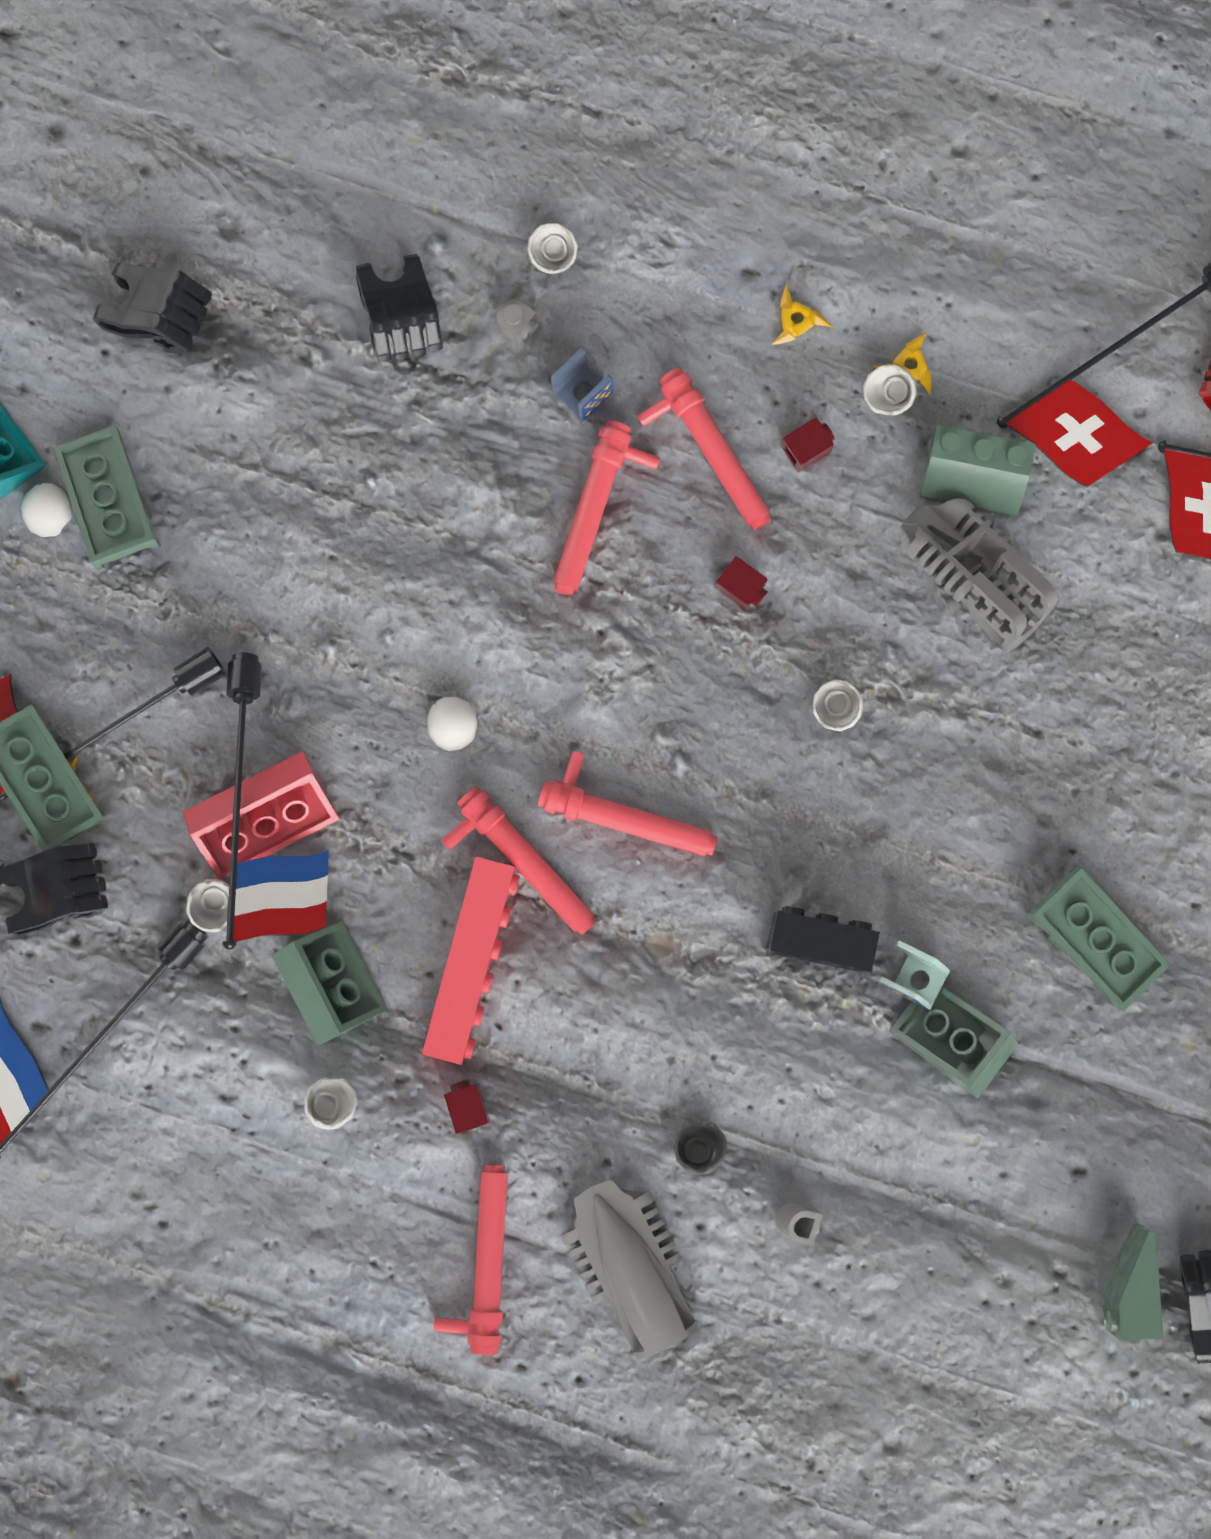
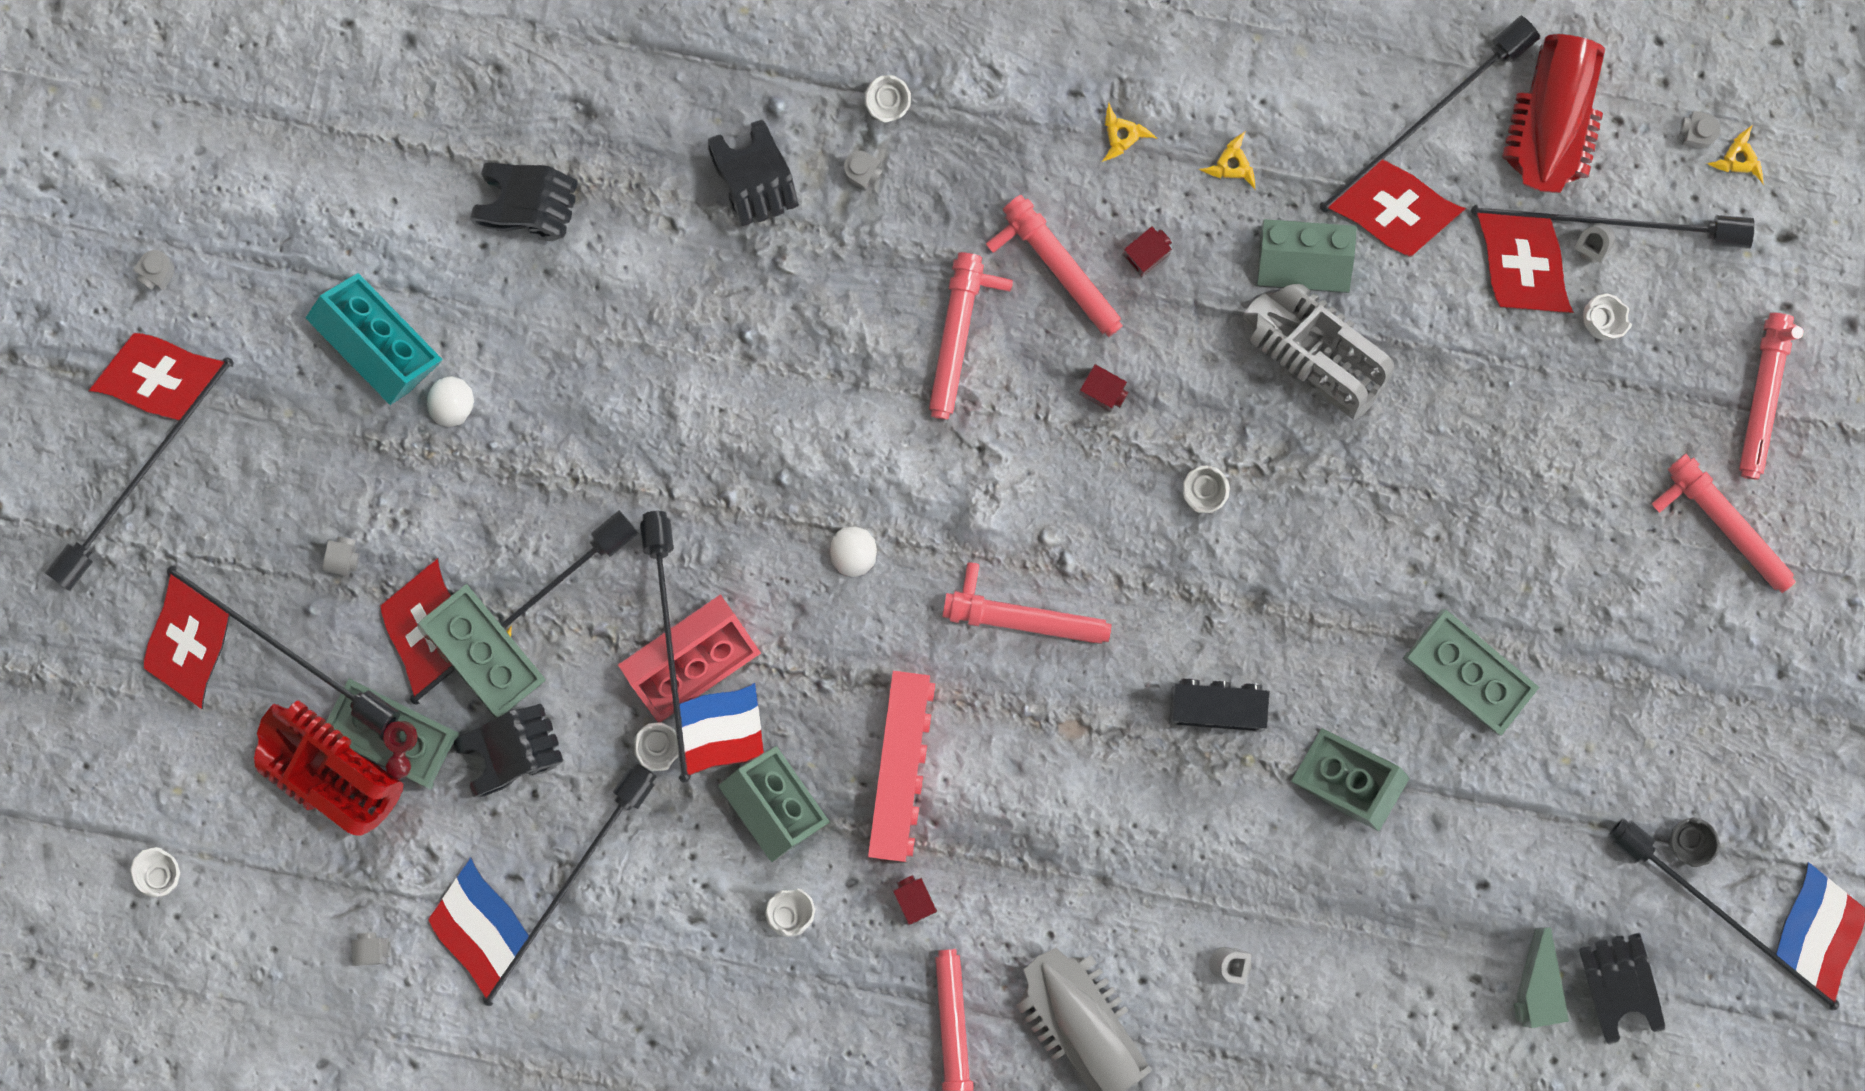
camera: 10 degrees left, 0 degrees up
sand green hinge [53,425,161,570] -> none
coral cylinder [441,786,596,935] -> none
sand blue piece [551,347,613,422] -> none
dark grey hair [674,1122,727,1174] -> none
white hair [863,365,917,415] -> none
light aqua piece [878,940,950,1010] -> none

